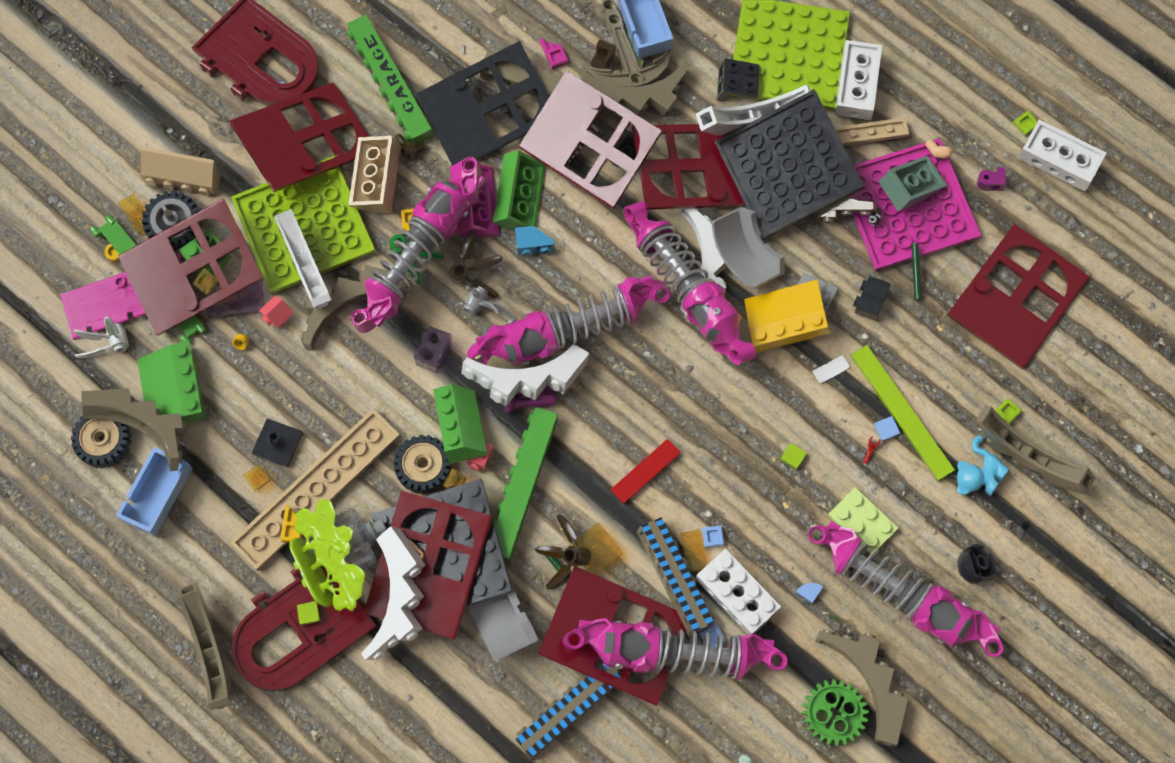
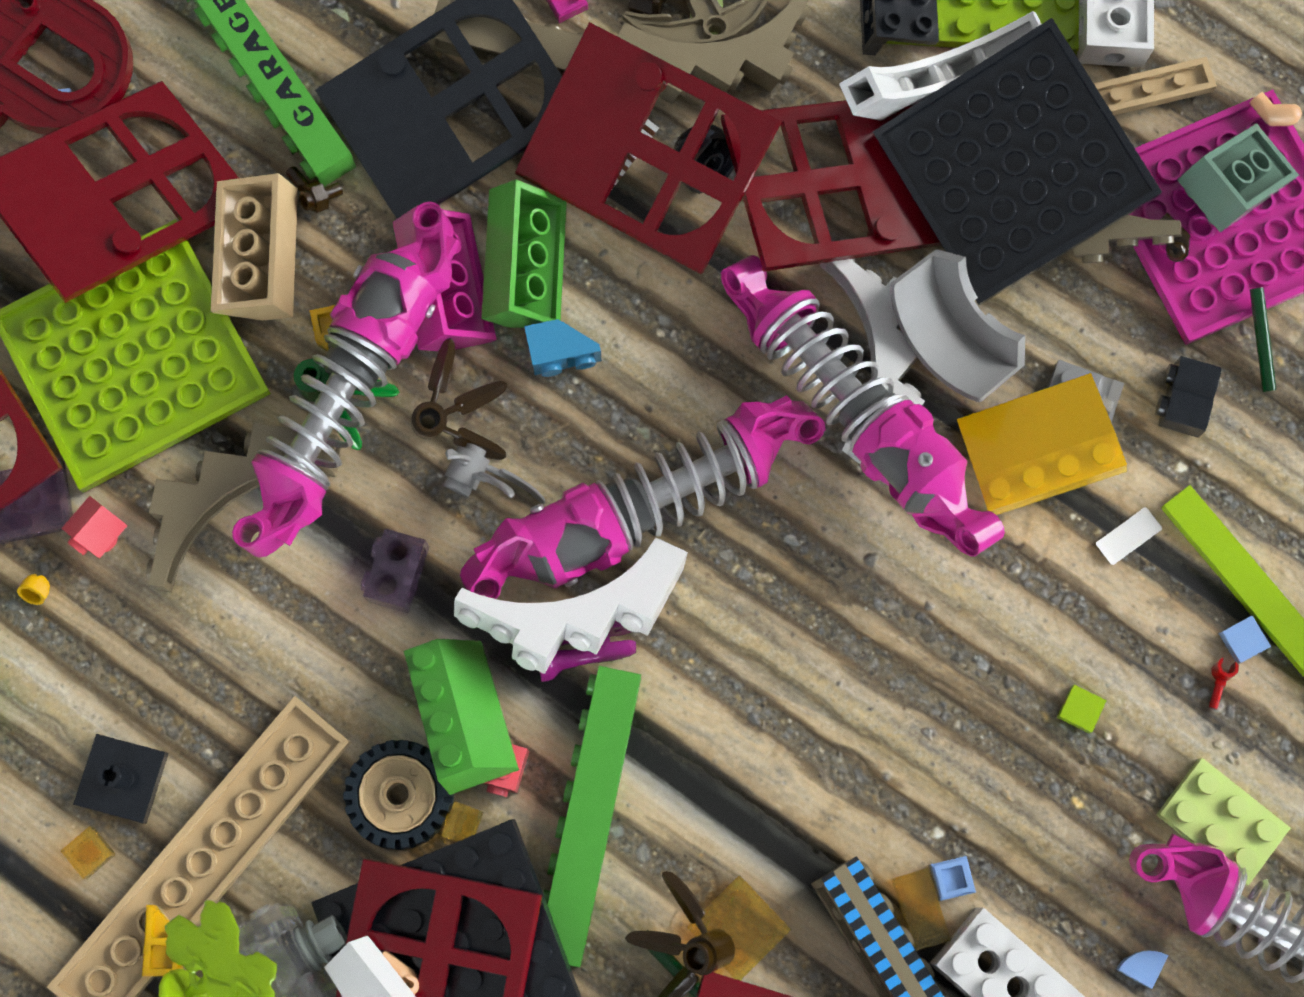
camera: 10 degrees left, 5 degrees up
white arch [274,209,331,308] -> none
red tile [610,439,681,505] -> none

